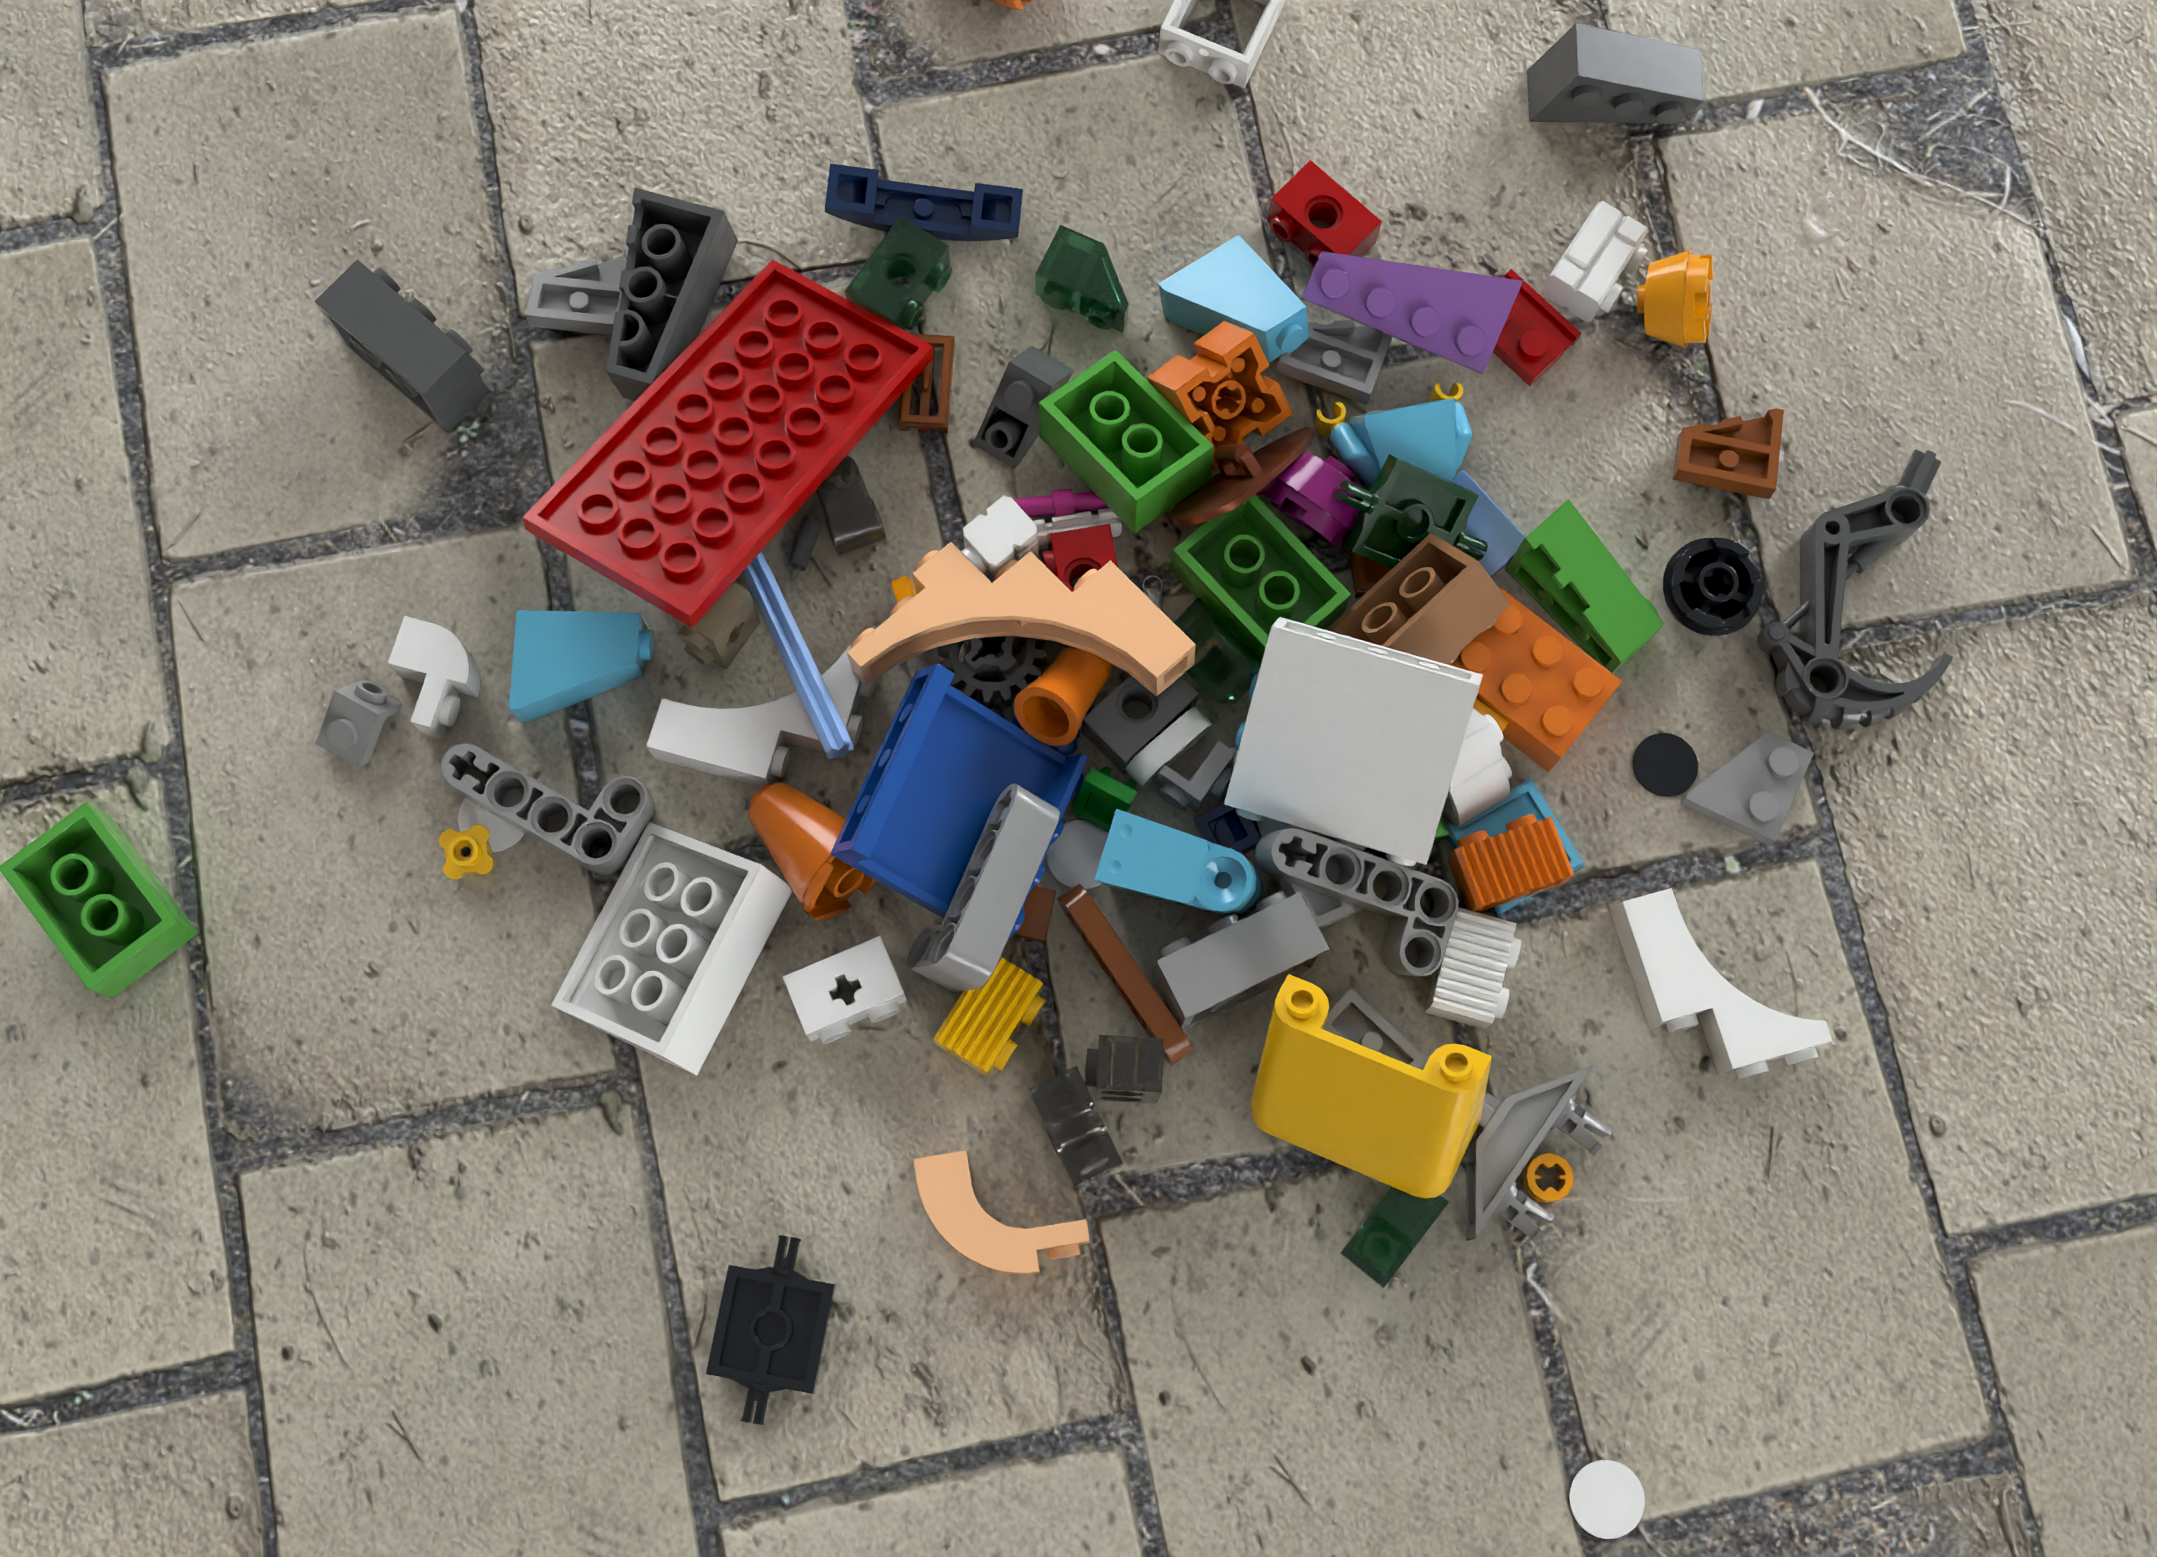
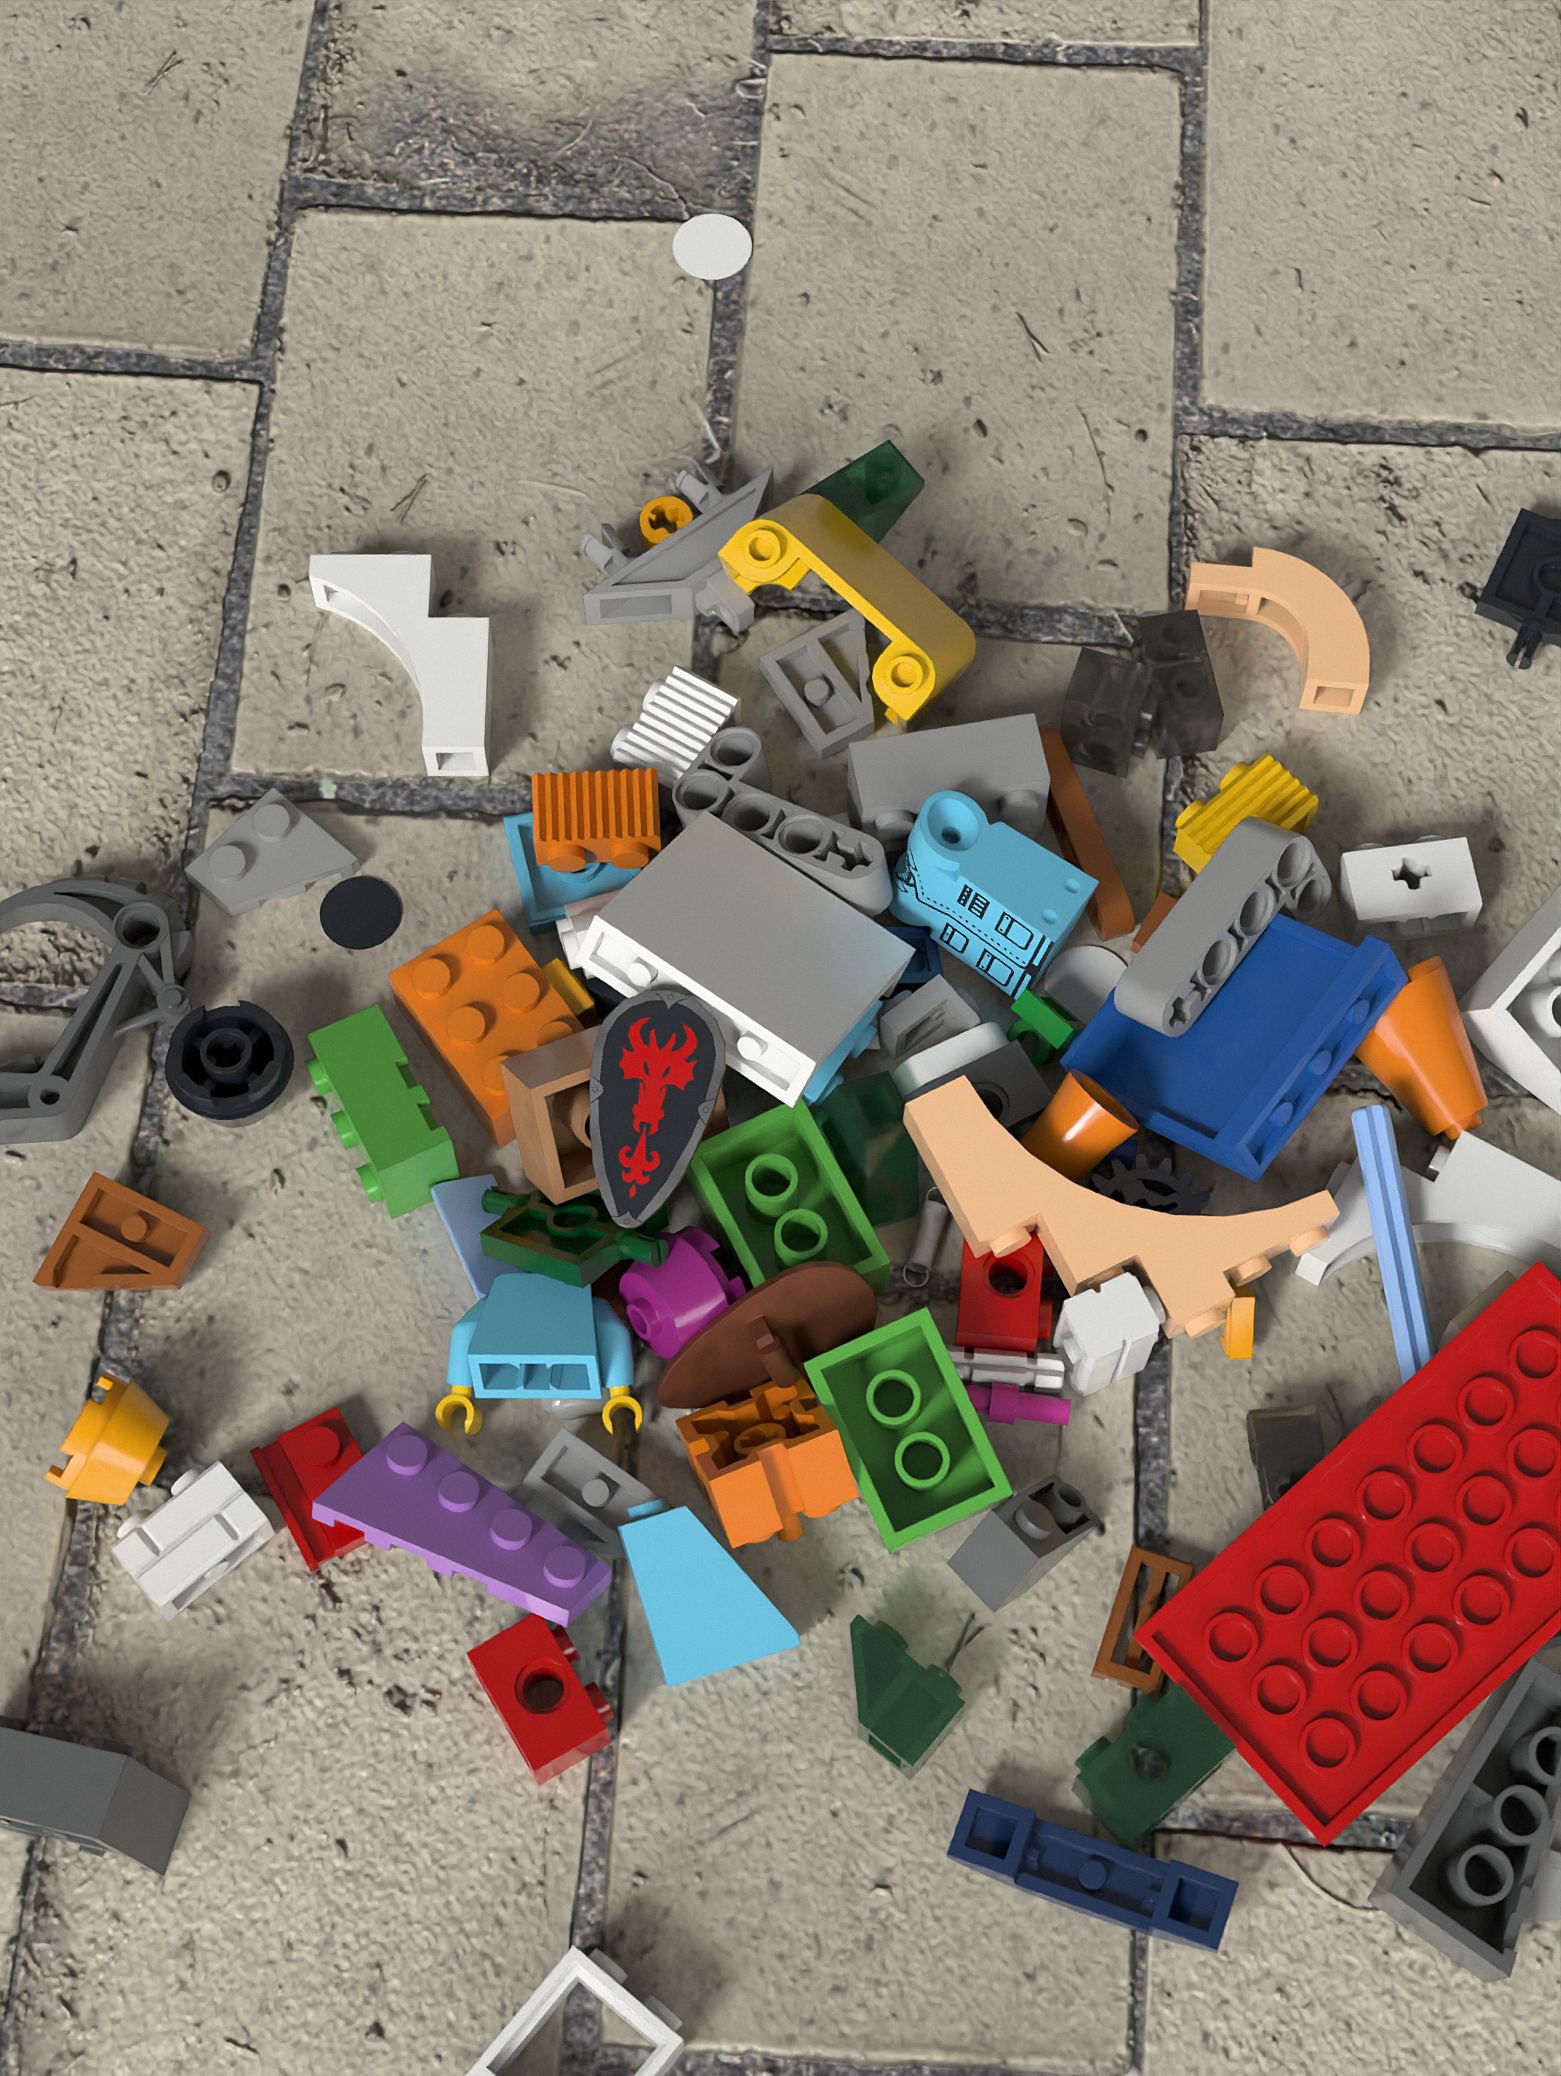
camera: 160 degrees left, 10 degrees down
none -> shield [590,990,726,1228]

